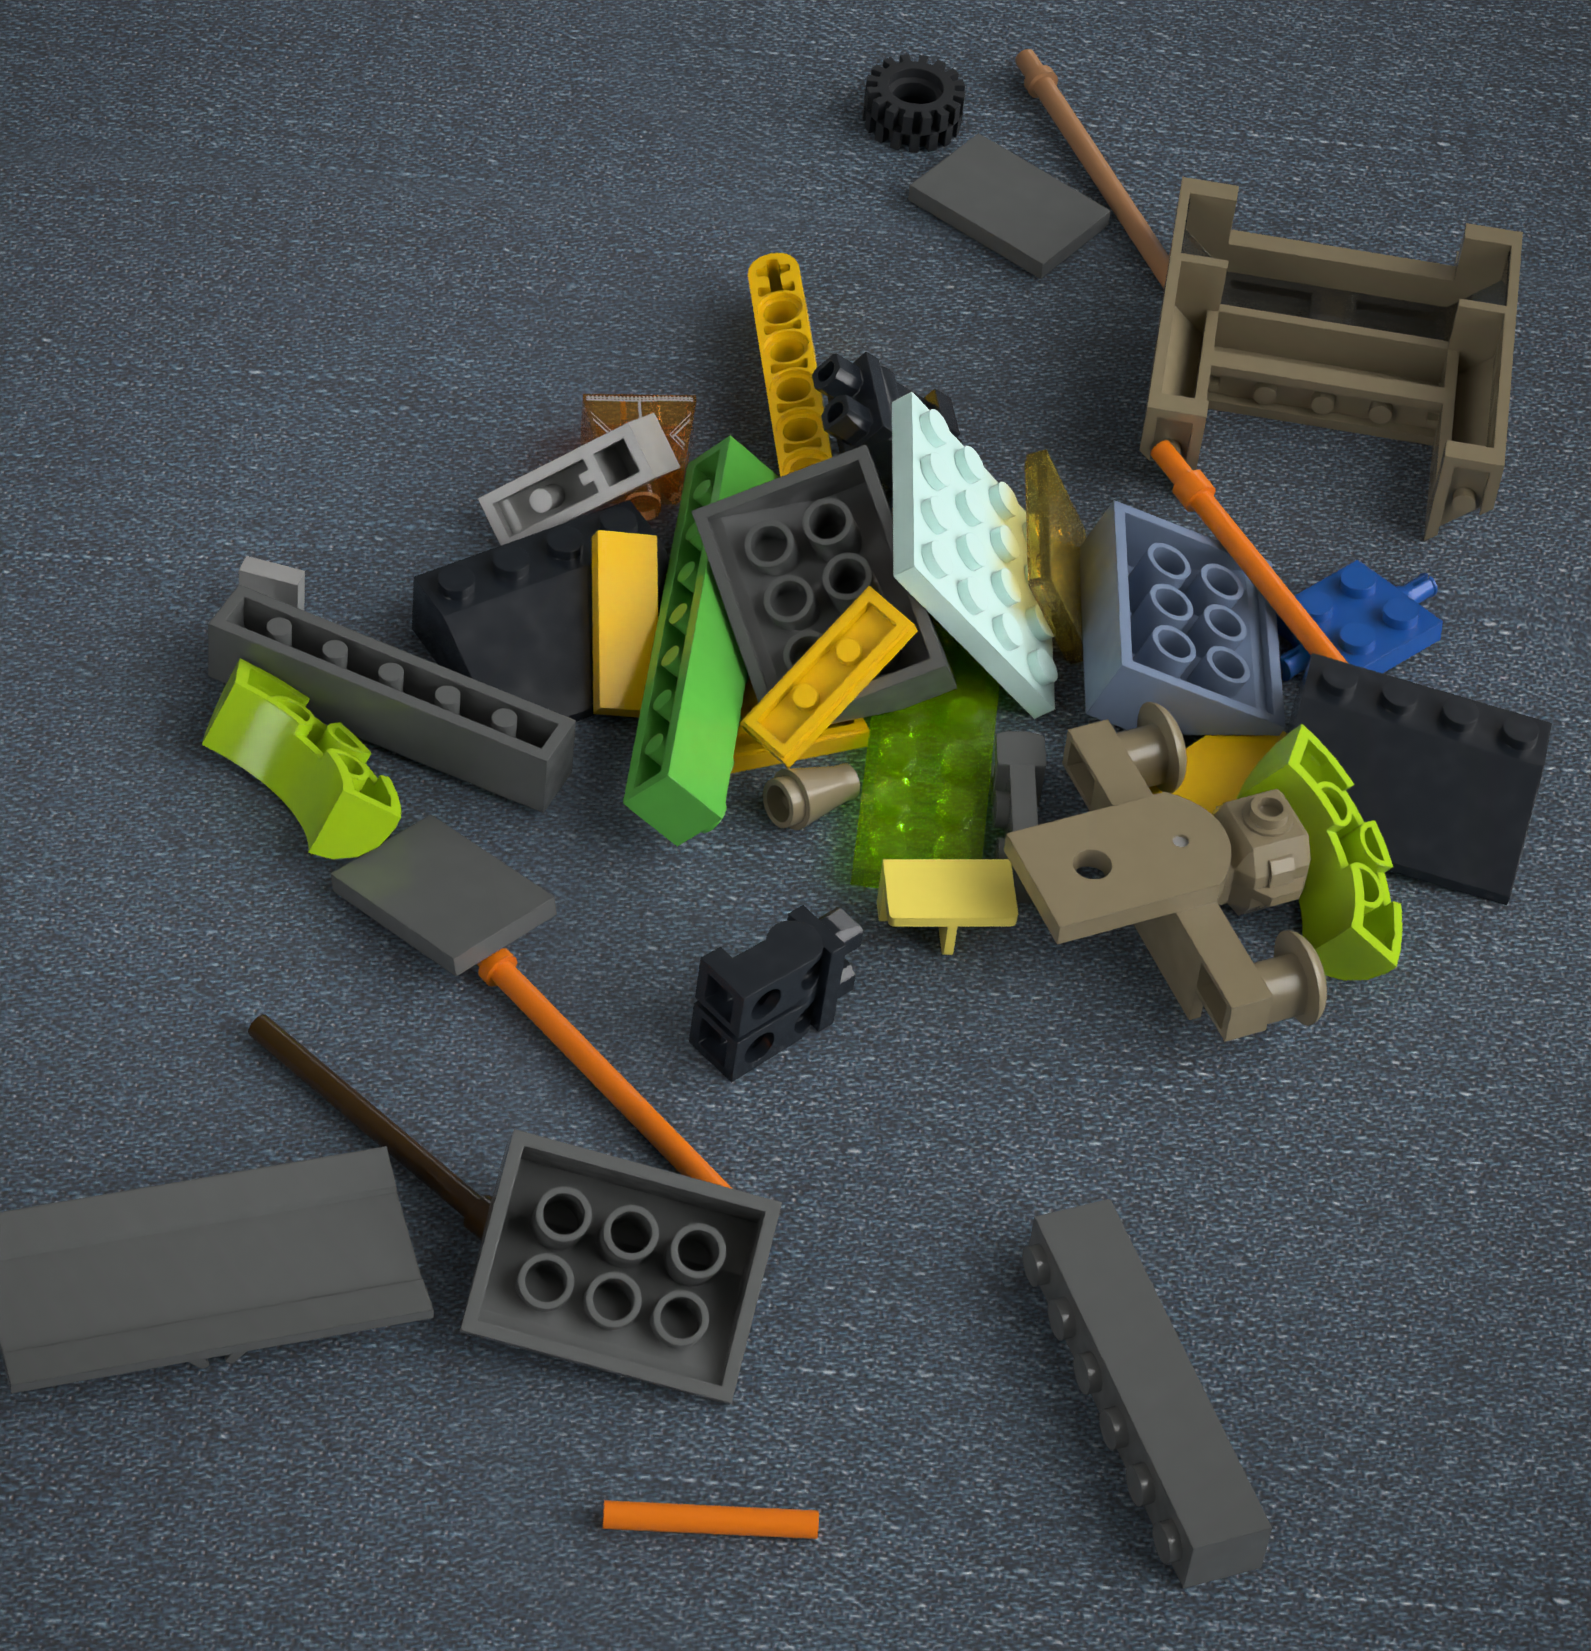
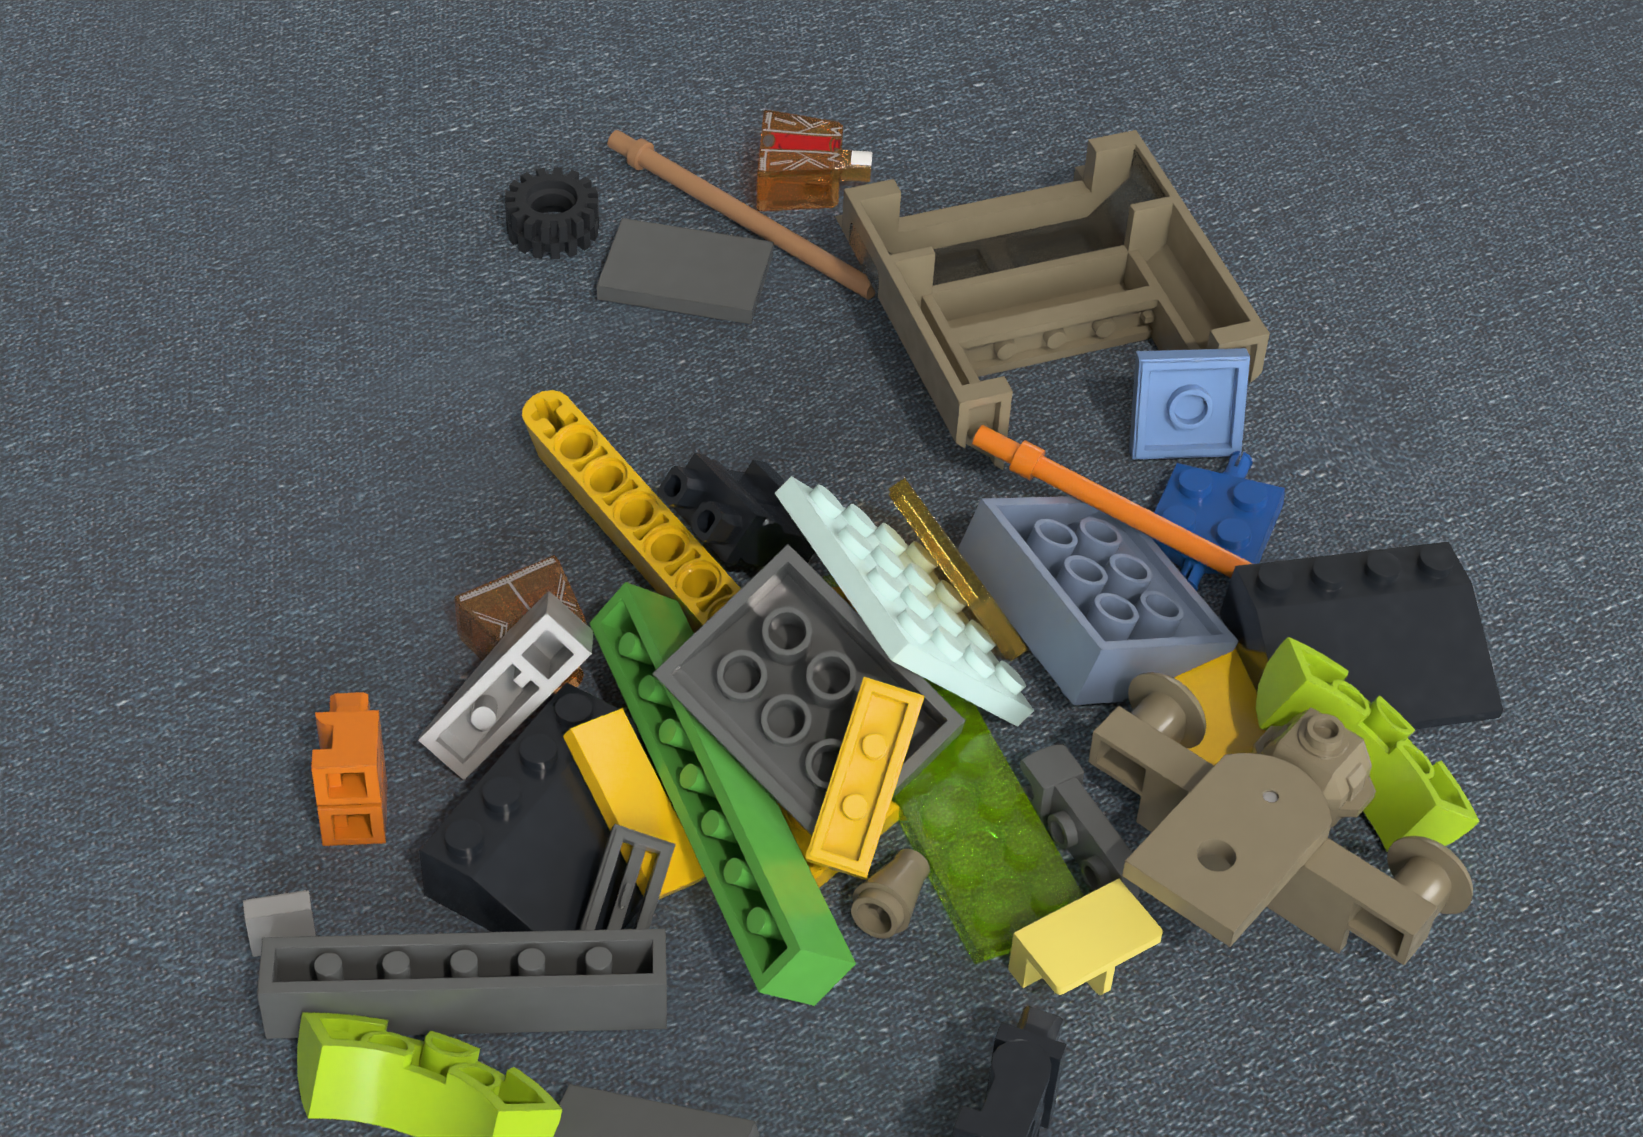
camera: 25 degrees left, 0 degrees up
none -> orange hips [311,692,388,846]
none -> dark grey tile [579,824,675,930]
none -> clear orange torso [757,110,872,211]
none -> medium blue tile [1129,348,1250,460]

